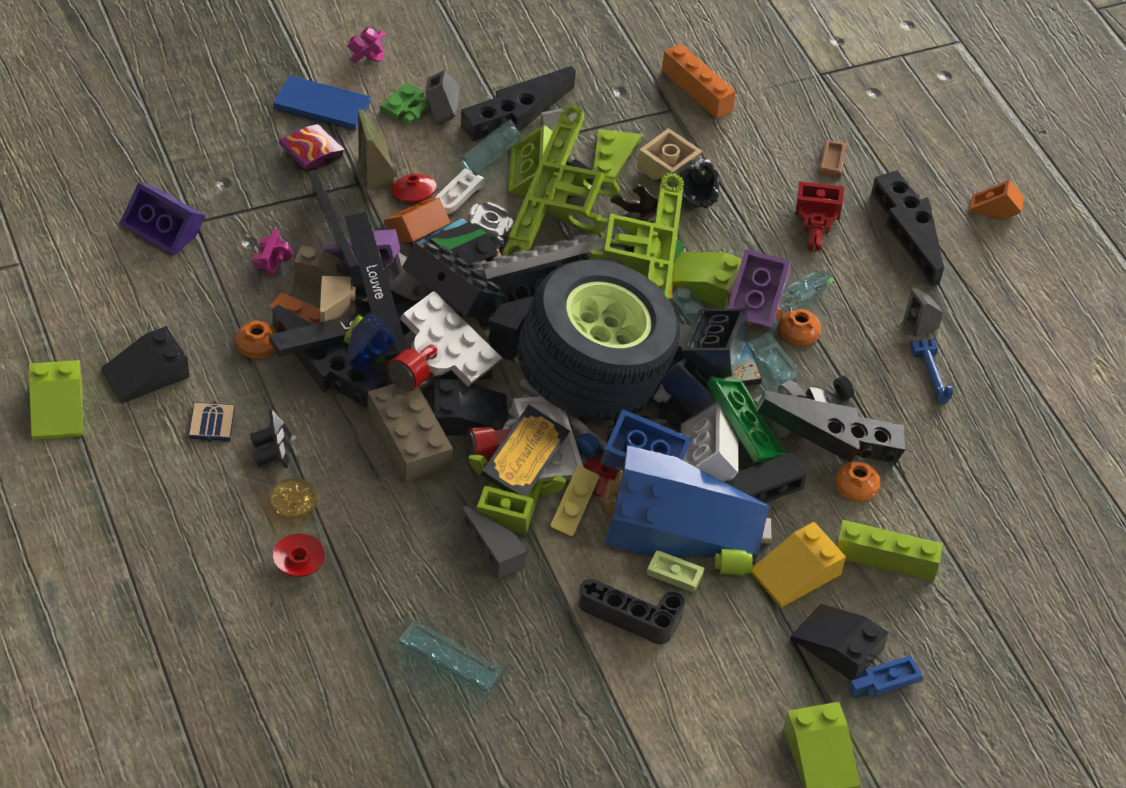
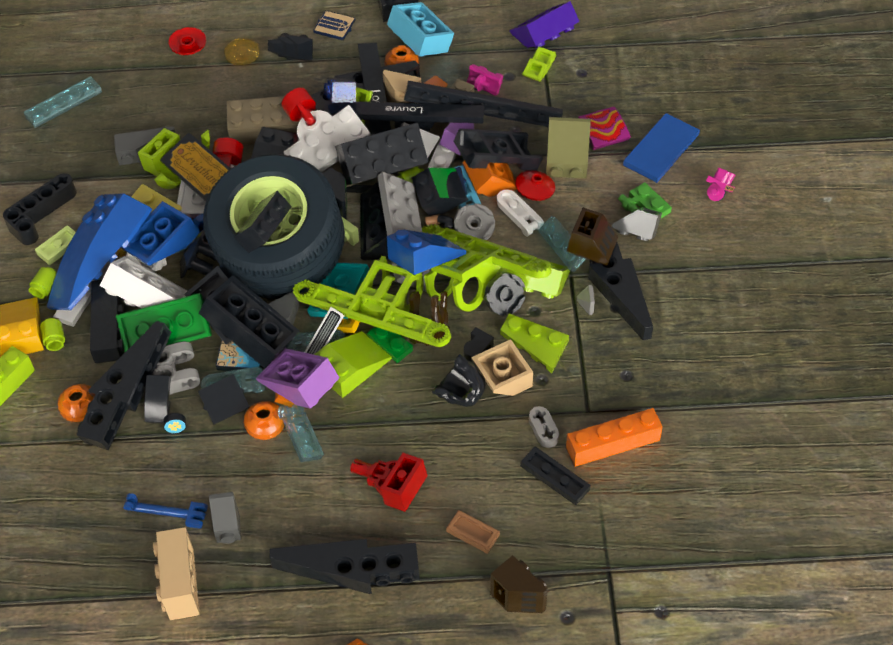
camera: 115 degrees right, 5 degrees up
none -> lime brick [40,318,65,351]
none -> tan brick [153,527,200,620]
none -> black piece [198,374,250,425]
none -> black brick [234,191,292,253]
none -> sticker [304,307,344,355]
none -> medium azure brick [387,2,454,56]
none -> blue slope [387,229,466,275]
none -> black piece [453,128,543,171]
none -> black leg [464,327,494,362]
none -> dark brown slope [490,555,548,613]
none -> black plate [520,446,591,505]
none -> lime slope [522,46,556,82]
none -> light grey beam [529,406,559,448]
none -> dark brown slope [566,207,618,265]

